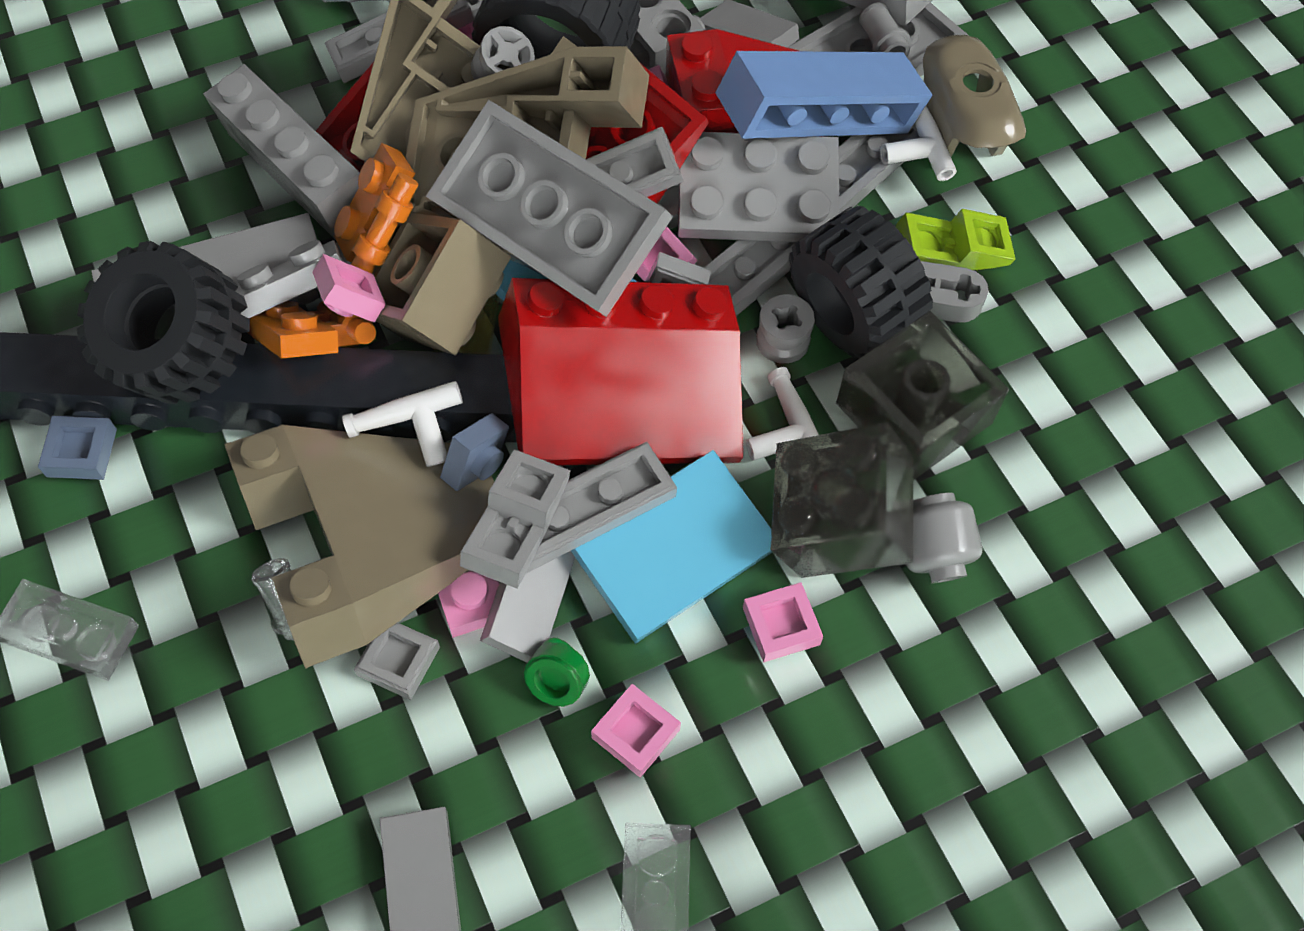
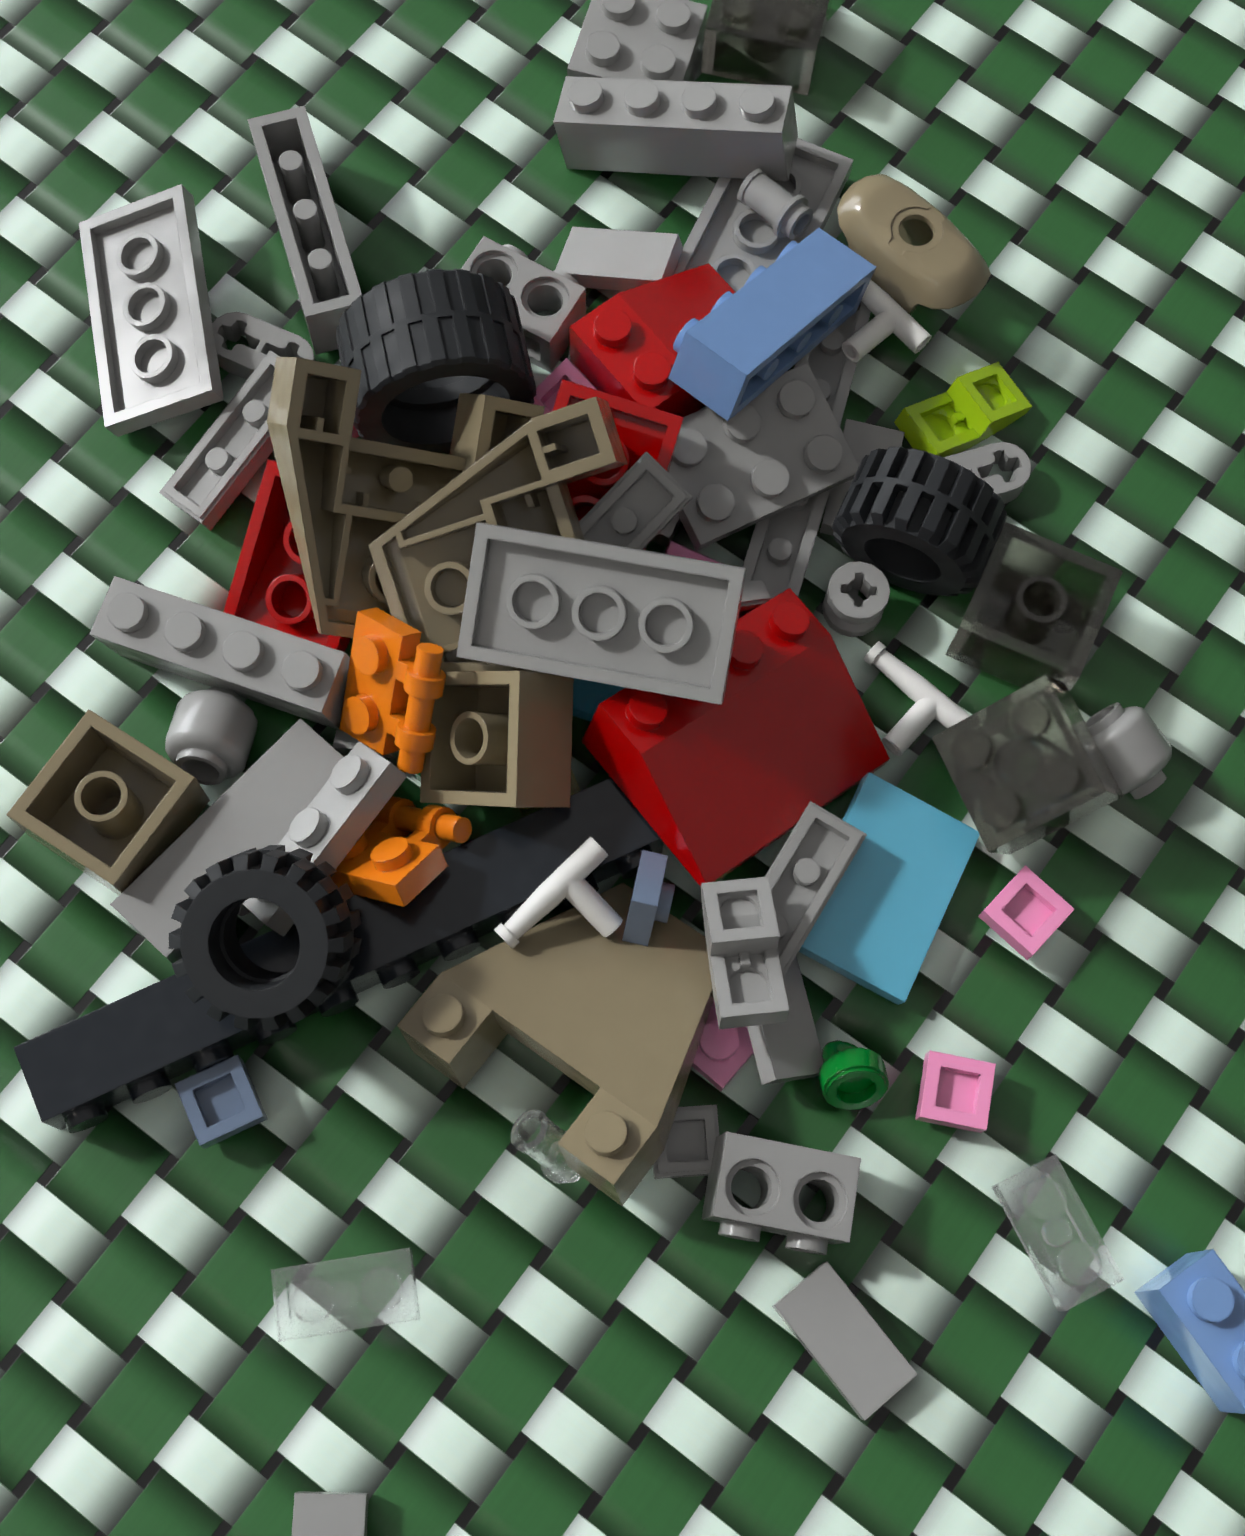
camera: 30 degrees left, 10 degrees up
bright pink plate [312,254,386,322] -> none
light grey wheel [471,26,534,80] -> none
none -> dark tan brick [6,709,210,895]
none -> light grey head [165,687,258,785]
none -> light grey brick [701,1132,861,1255]

